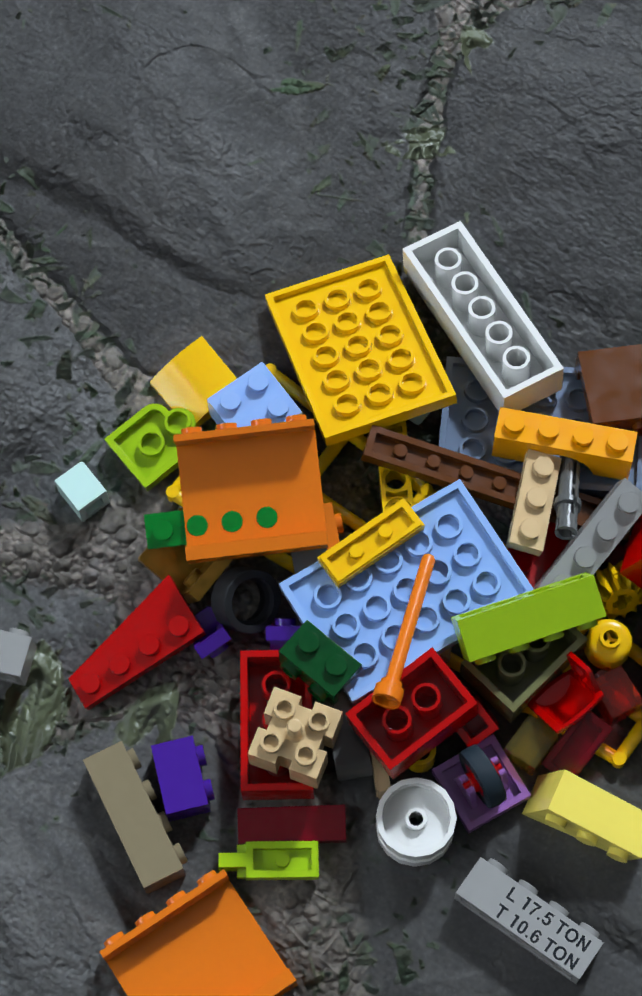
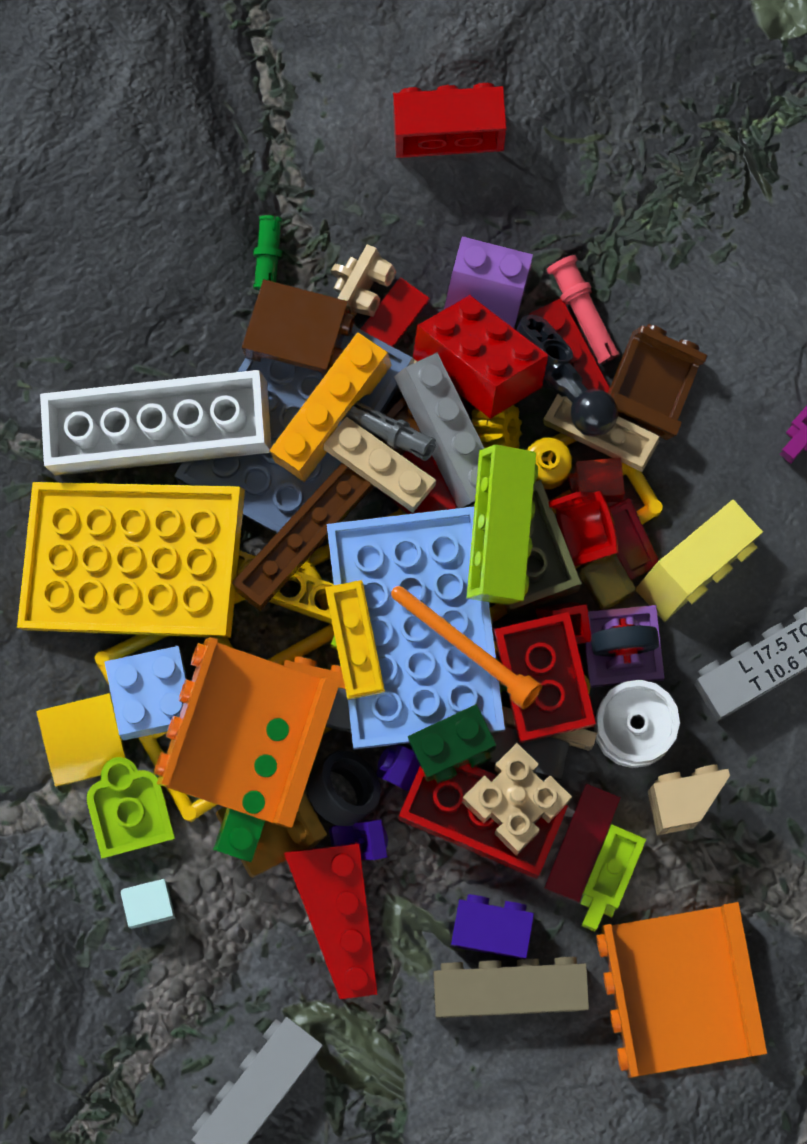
camera: 70 degrees left, 10 degrees up
none -> tan slope [648,764,730,836]

